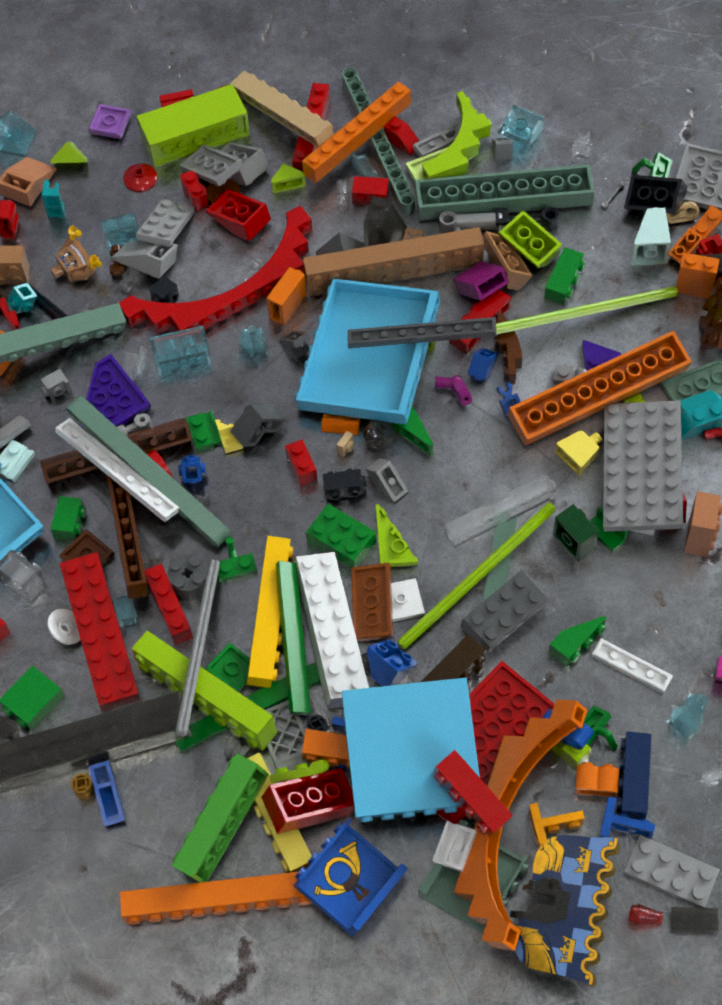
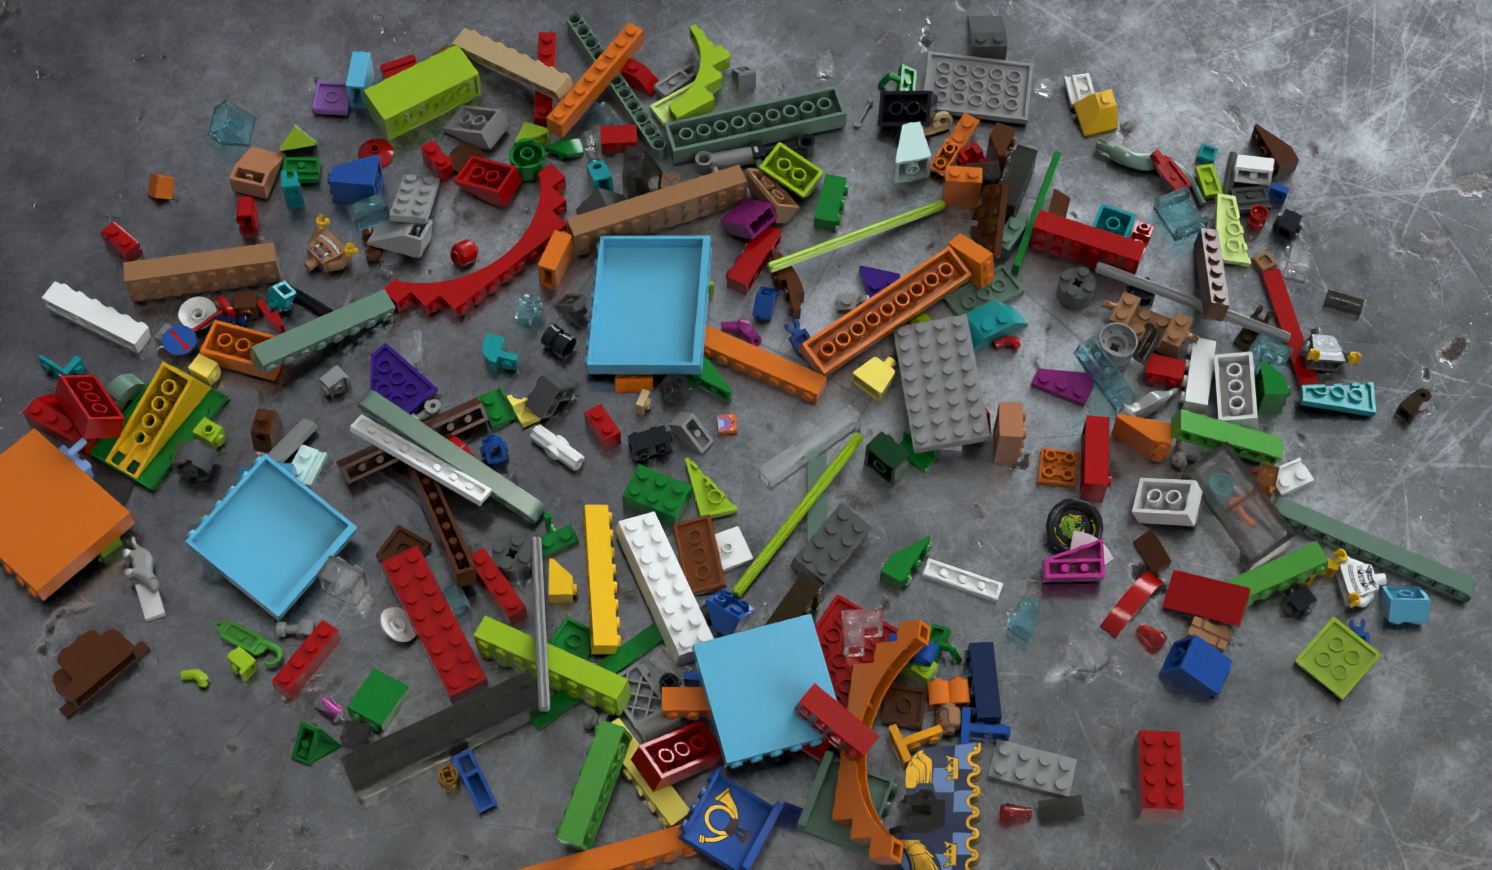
camera: 15 degrees left, 0 degrees up
green brick [50,496,86,541] -> none
clear light blue slope [149,326,212,376] -> none
black brick [150,276,179,303] -> none
light grey plate [179,144,244,186] -> none
lime hinge [269,759,330,783] -> none
tile [276,561,311,715] -> none
dark grey tile [348,317,497,349] -> none
white plate [432,821,477,872] -> none
clear light blue slope [498,105,545,145] -> none
none -> green plate [283,157,321,183]
none -> blue slope [327,155,383,206]
none -> medium azure brick [346,51,375,108]
none -> red head [450,239,478,267]
none -> teal brick [482,334,519,372]
none -> green brick [509,138,546,181]
none -> white piece [530,425,584,471]
none -> black wheel [541,324,577,359]
none -> green slope [545,138,584,161]
none -> yellow slope [549,559,577,603]
none -> teal torso [586,160,614,193]
none -> orange brick [704,325,827,404]
none -> orange tile [716,414,737,435]
none -> clear blue plate [777,802,803,830]
none -> clear brick [841,608,884,657]
none -> reddish brown plate [881,684,927,730]
none -> medium nougat head [935,703,962,735]
none -> orange brick [948,233,994,289]

